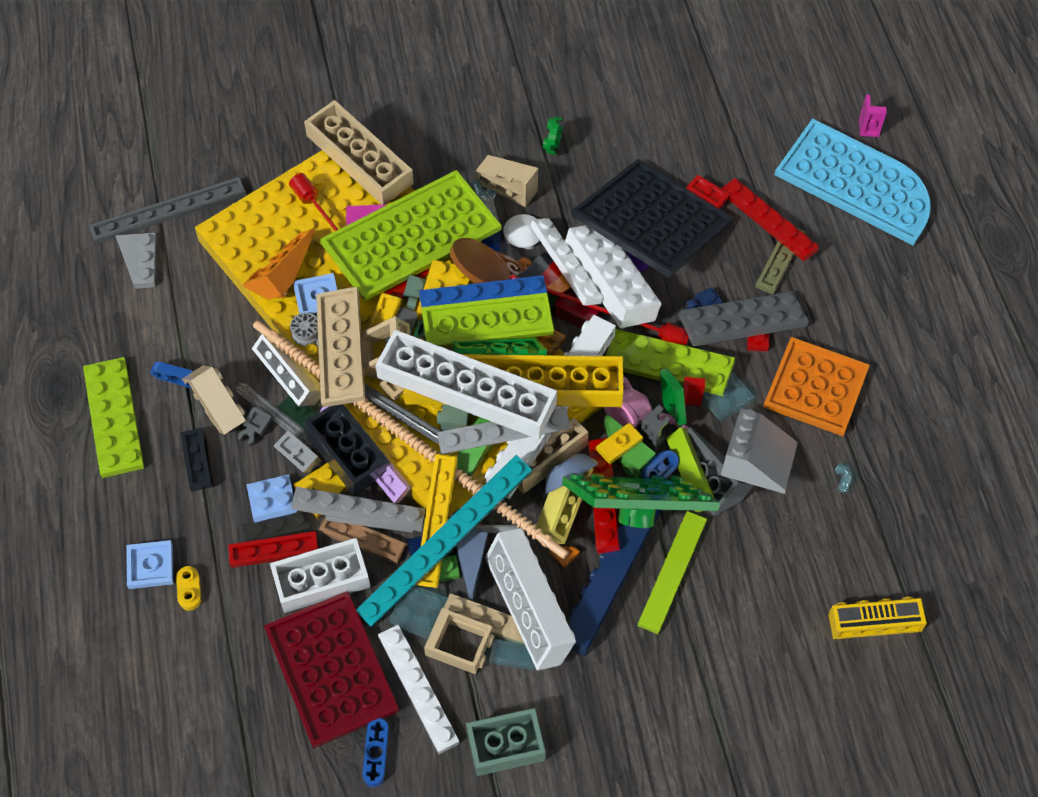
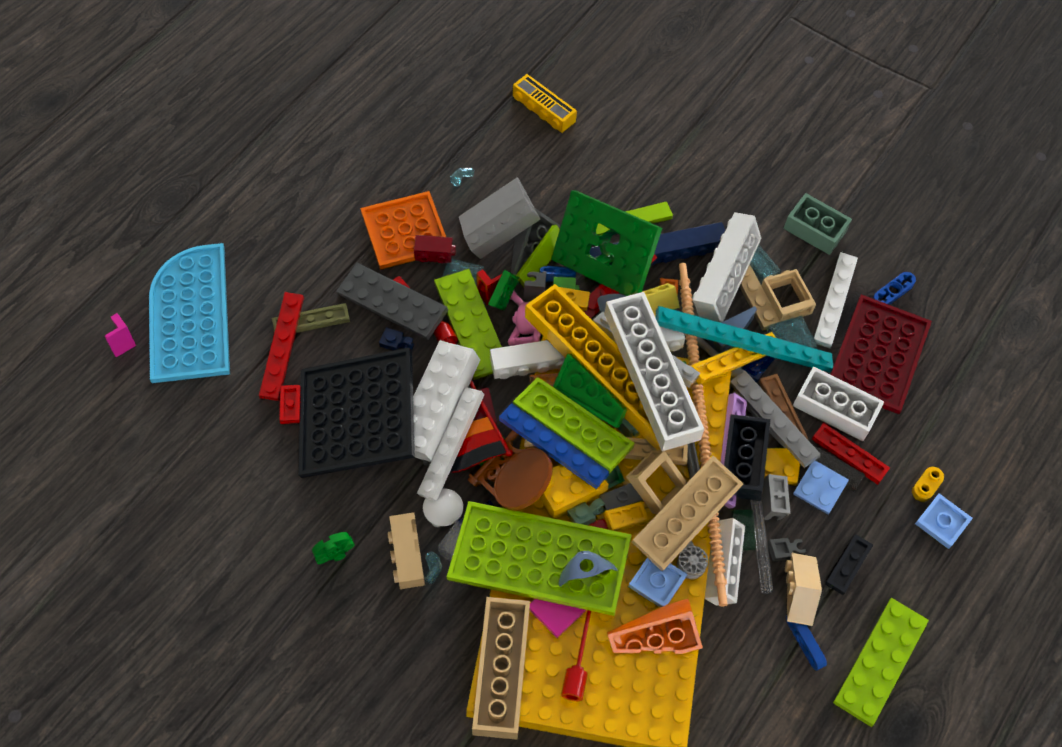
camera: 135 degrees left, 0 degrees up
none -> dark red brick [414,235,456,263]
none -> sand blue piece [559,551,618,586]

